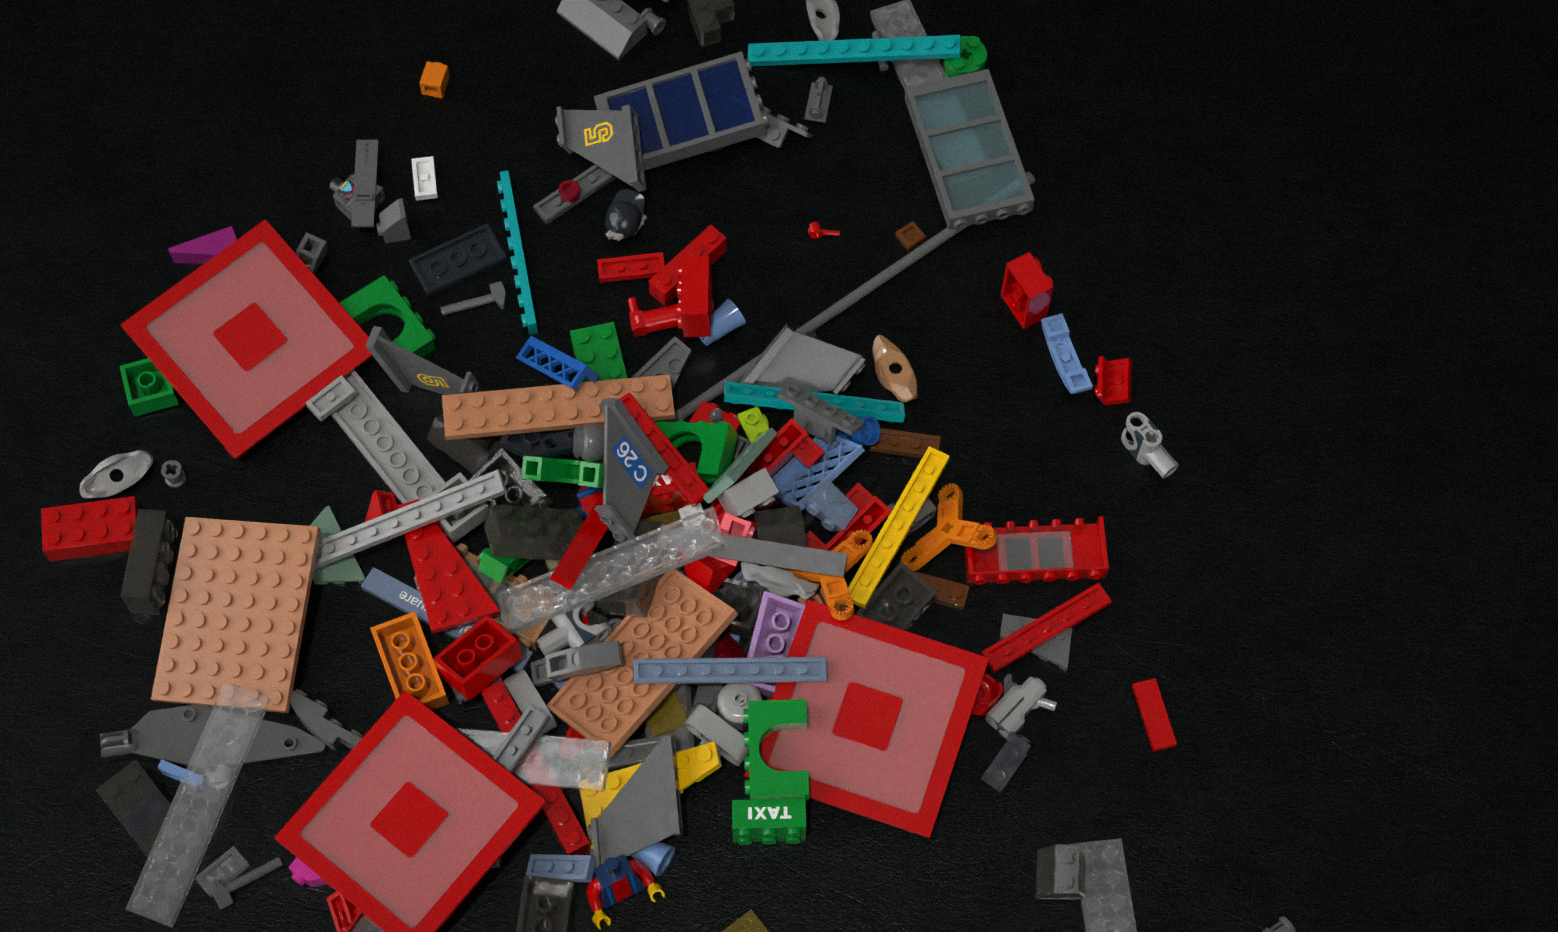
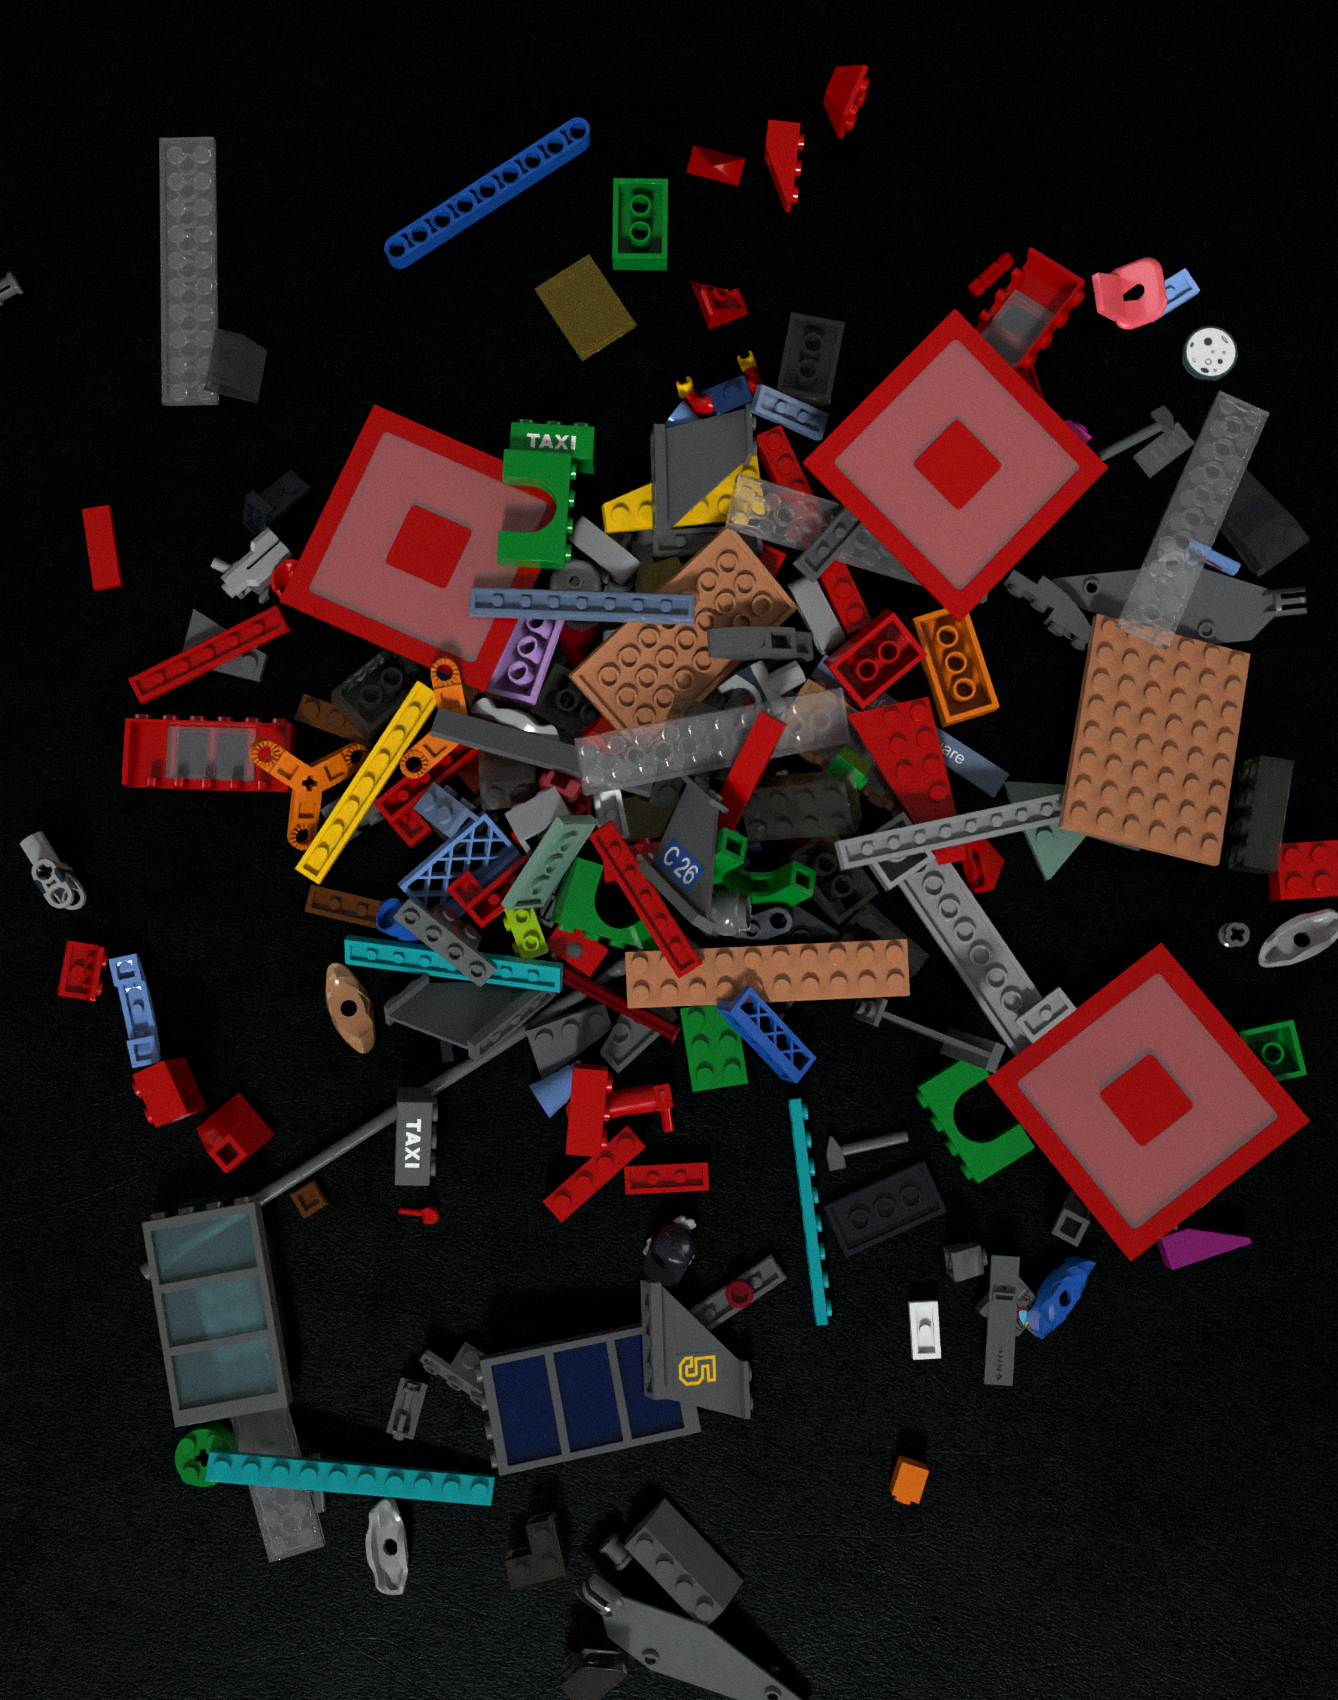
camera: 175 degrees left, 20 degrees up
none -> red slope [196,1092,275,1174]
none -> dark grey brick [395,1087,438,1186]
none -> dark grey wing [524,1002,613,1079]
none -> dark red axle [563,965,682,1044]
none -> blue piece [1026,1257,1096,1339]

